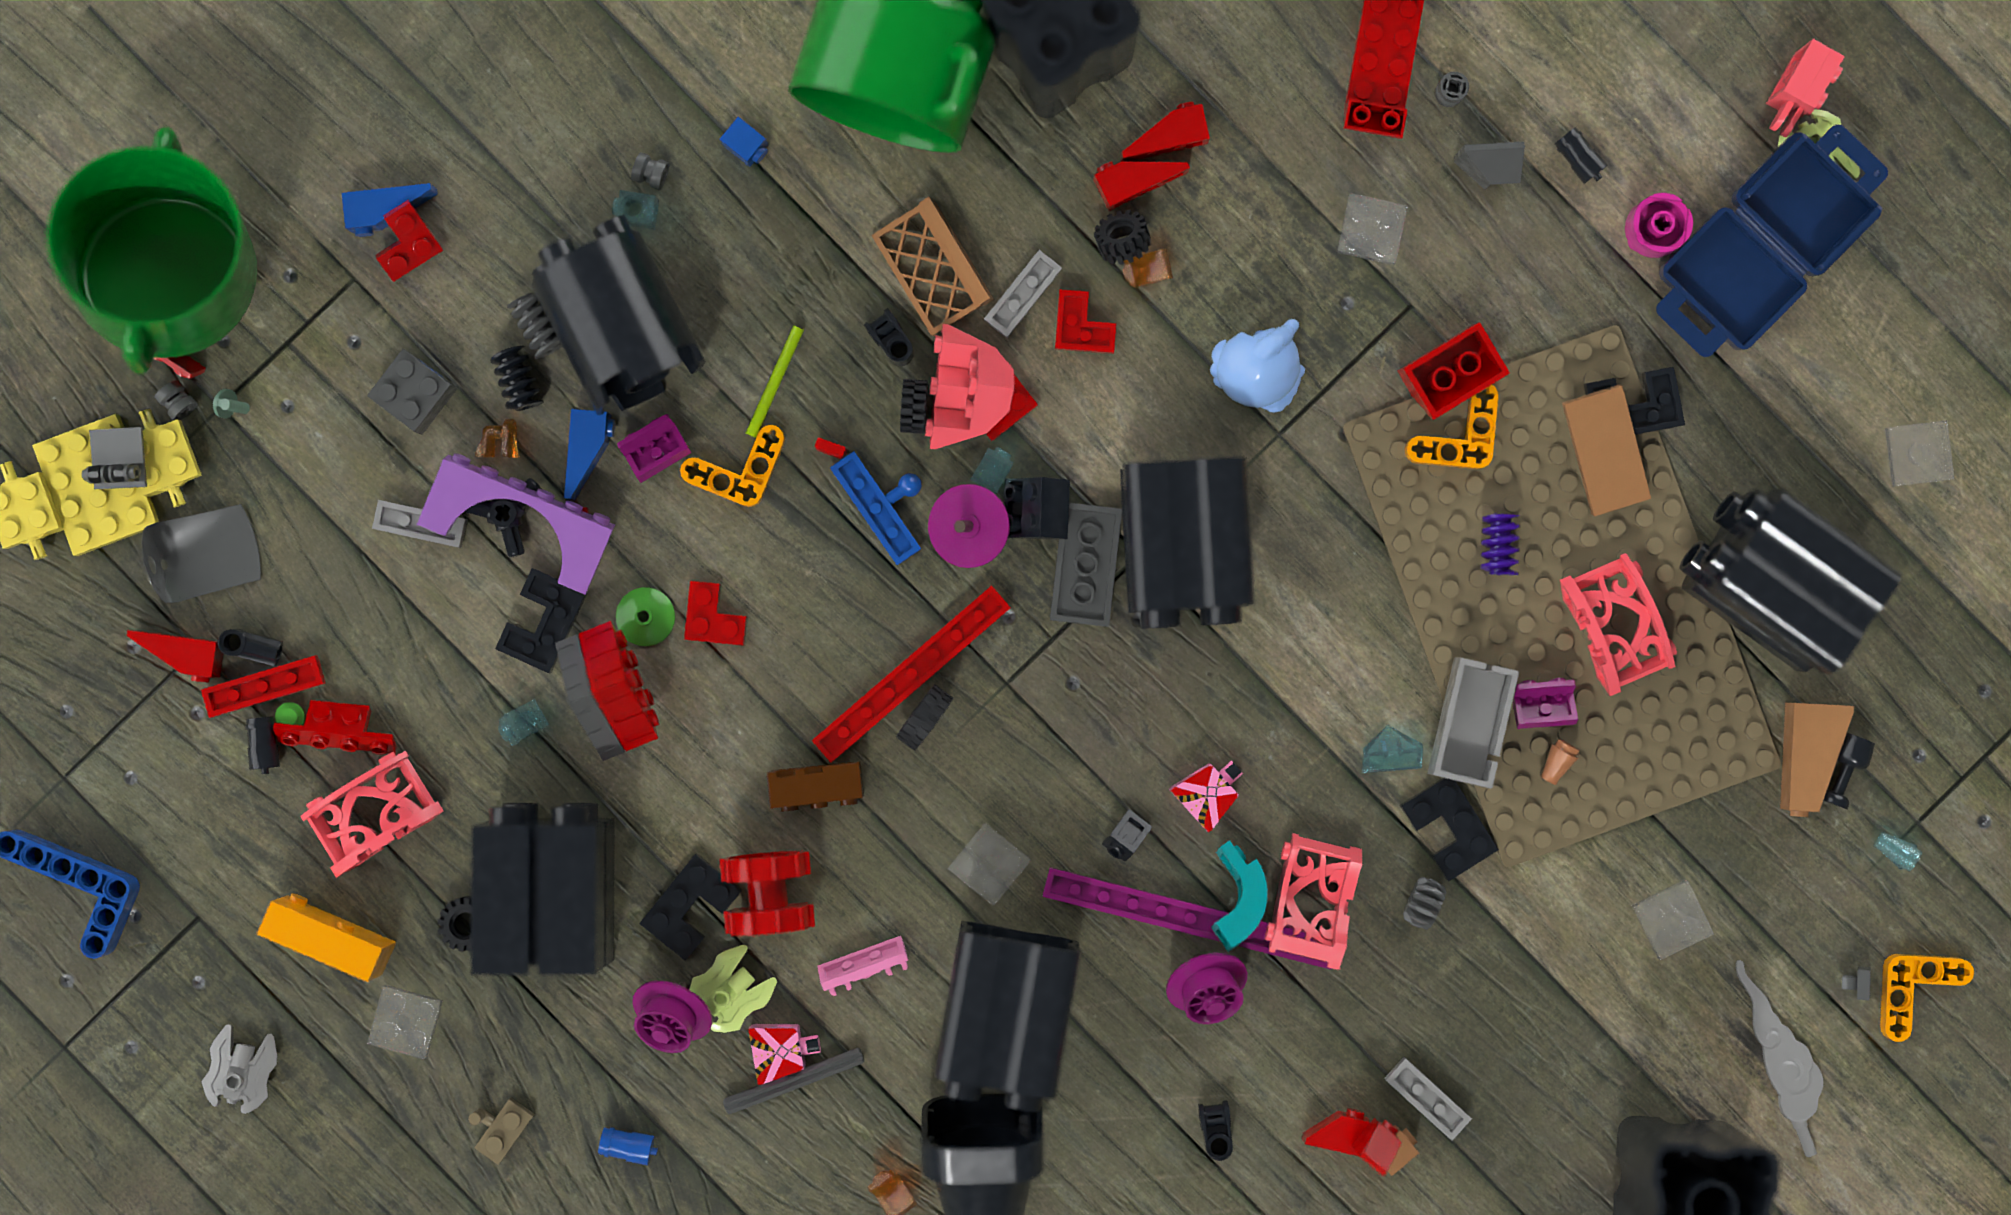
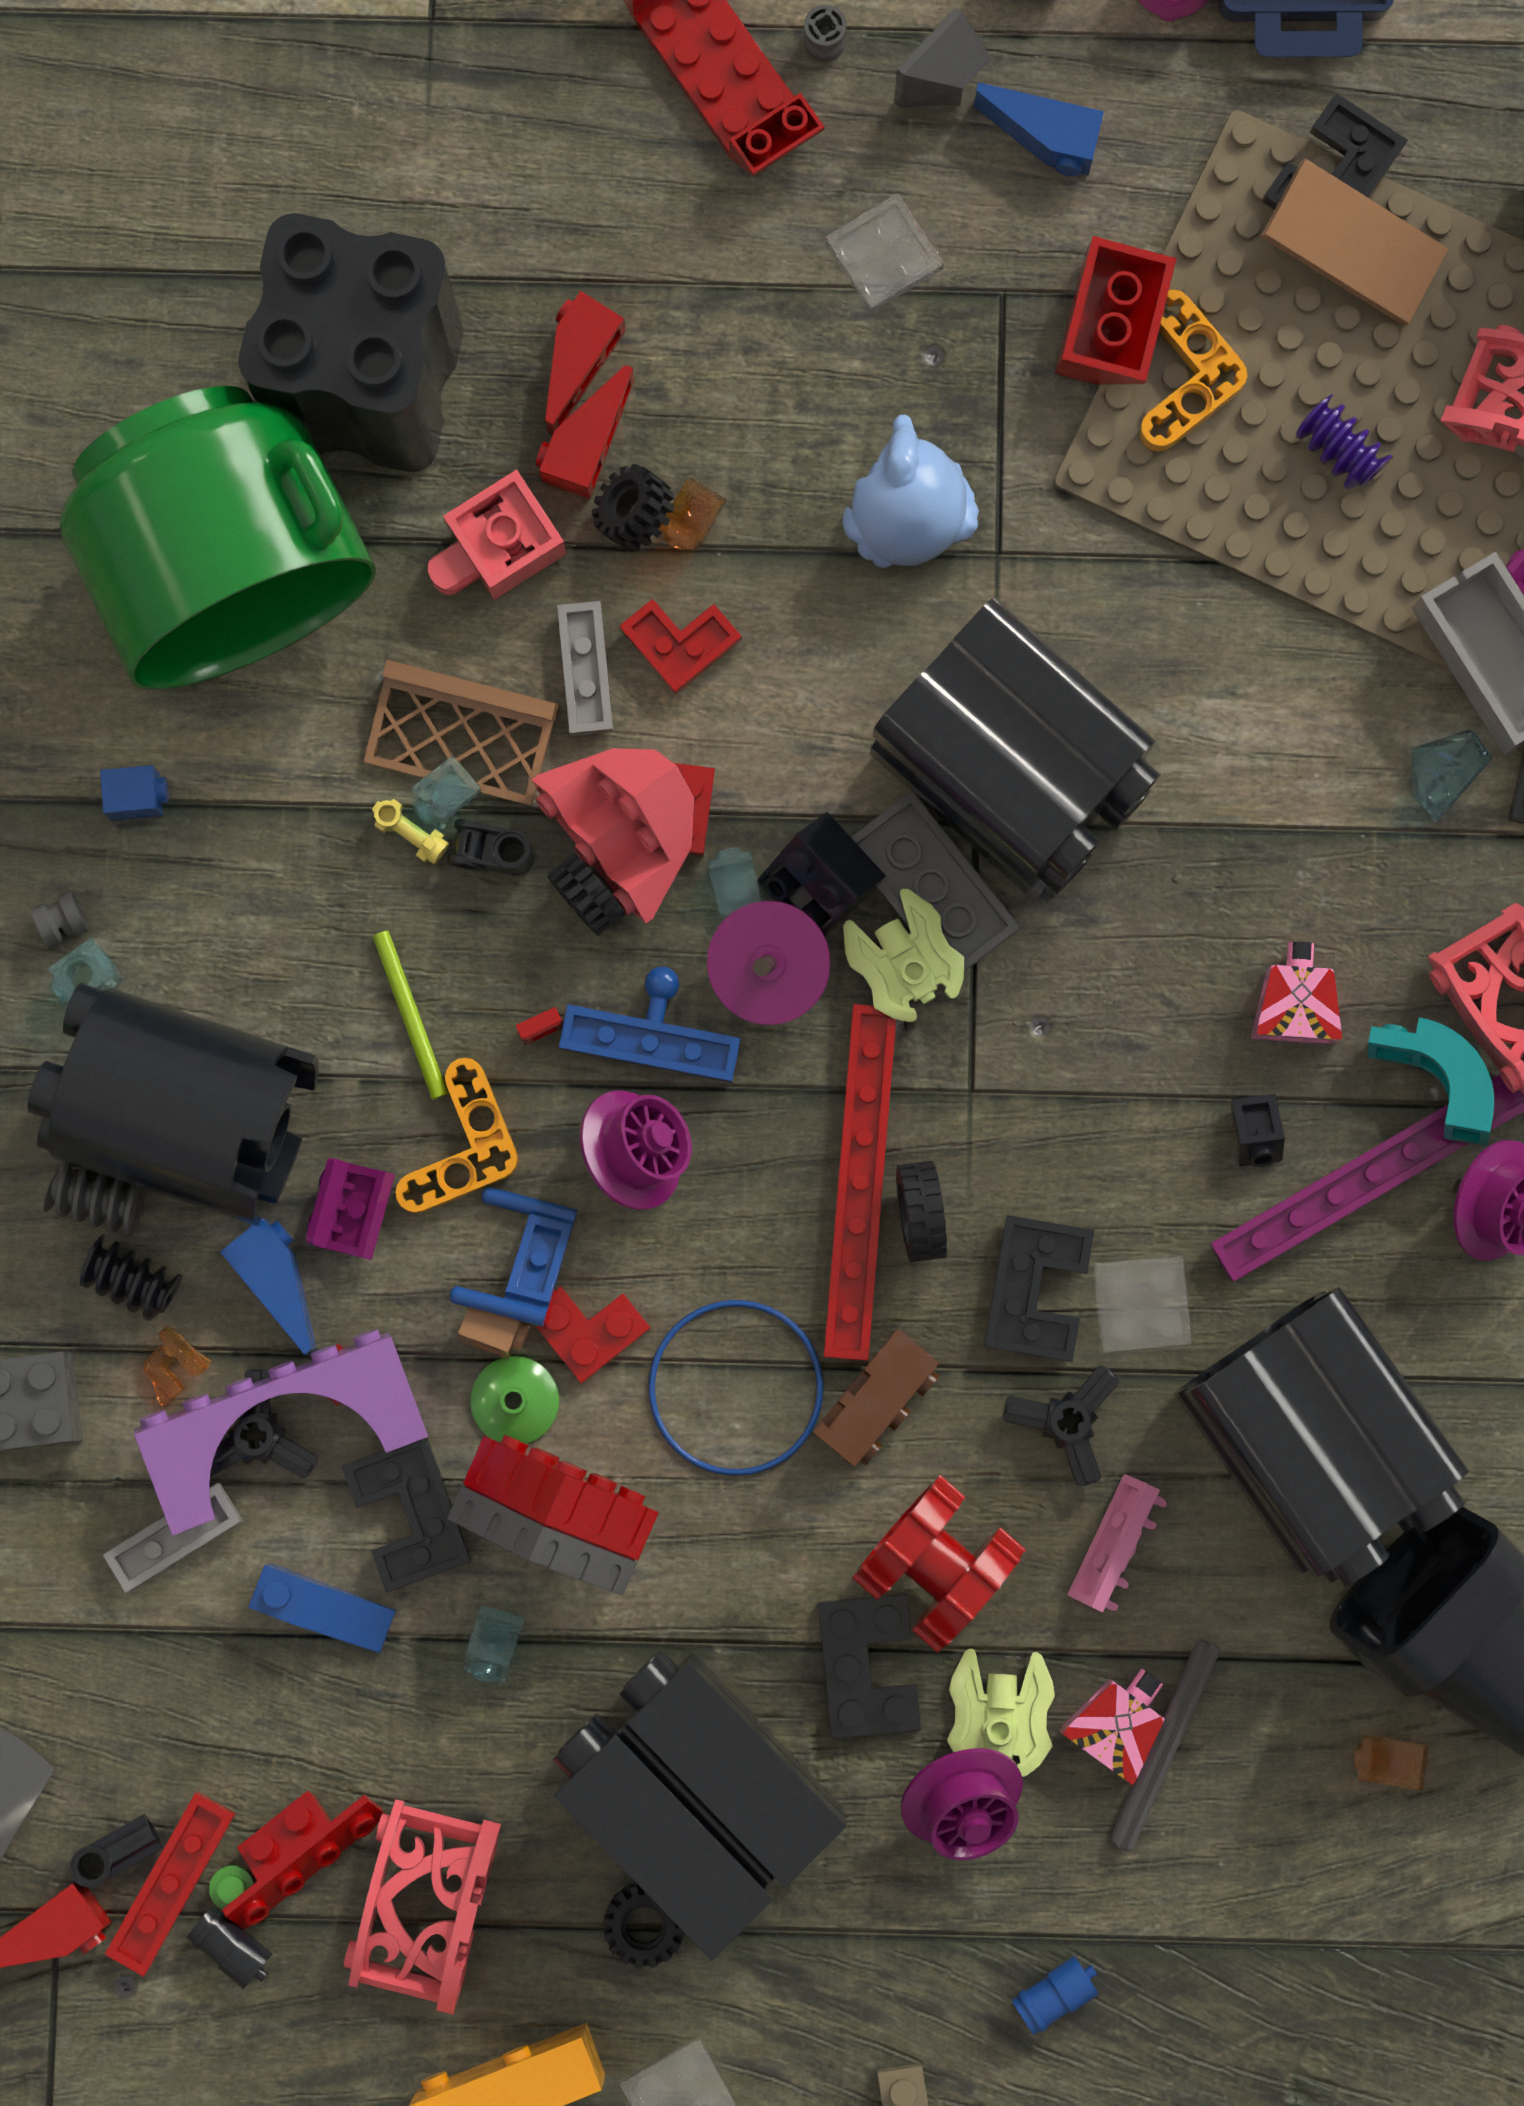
camera: 40 degrees left, 5 degrees down
none -> blue slope [248,1563,397,1653]
none -> light yellow bar [372,799,449,865]
none -> clear light blue bracket [411,755,481,830]
none -> coral brick [428,469,567,600]
none -> blue plate [449,1186,578,1327]
none -> medium nougat brick [458,1307,530,1360]
none -> magenta piece [580,1091,692,1210]
none -> blue piece [648,1300,823,1476]
none -> yellowish green piece [843,888,964,1022]
none -> blue slope [974,82,1104,176]
none -> black plate [984,1215,1094,1362]
none -> black bush [1003,1365,1120,1487]

